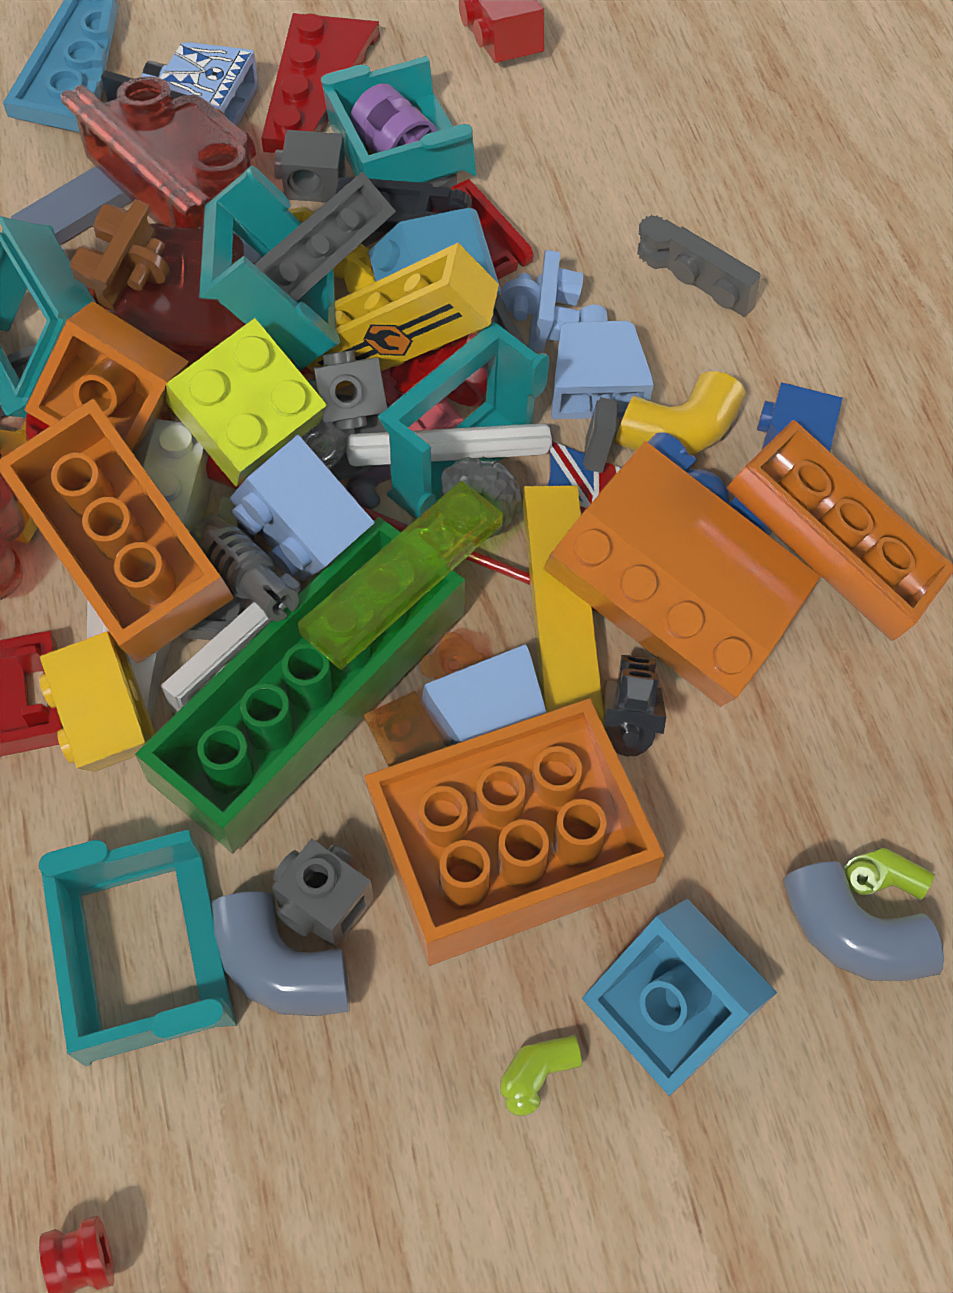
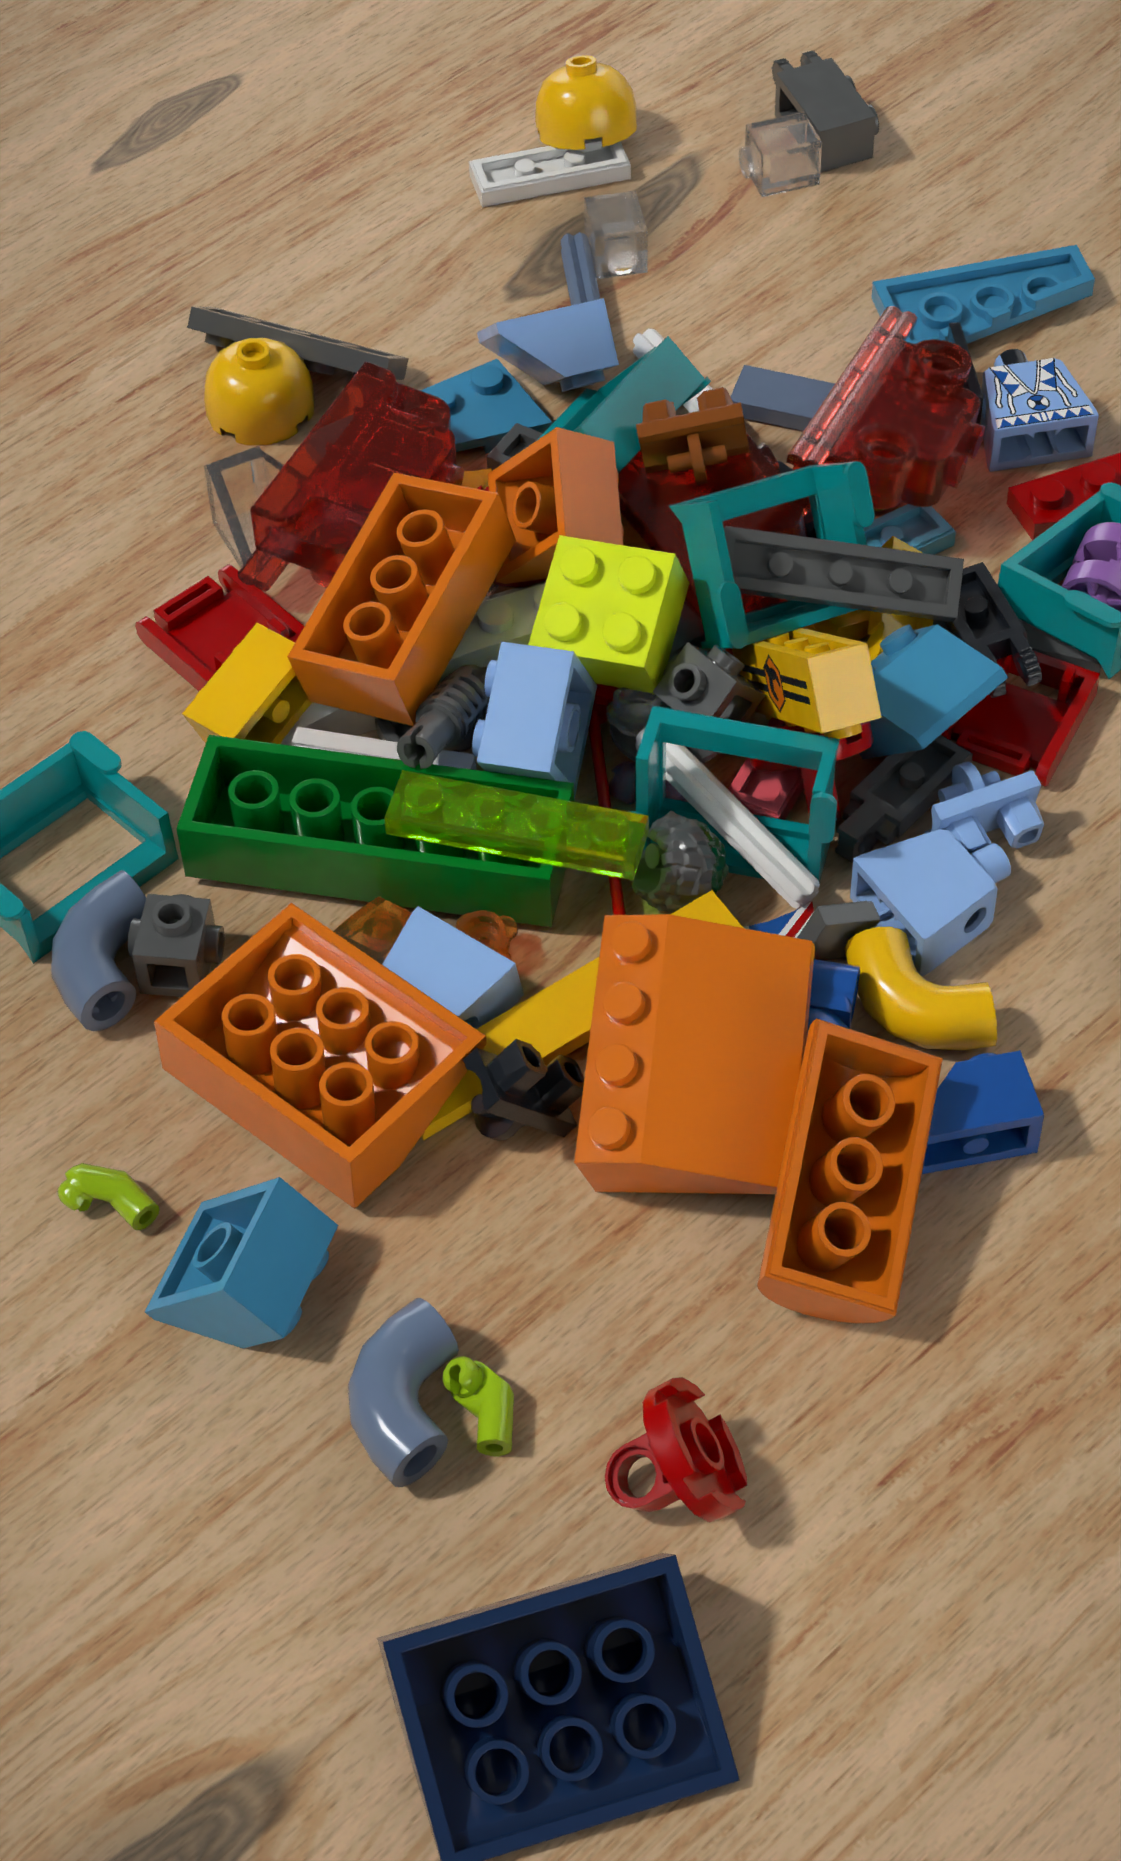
camera: 65 degrees right, 10 degrees down
dark grey brick [274,130,346,203] -> none

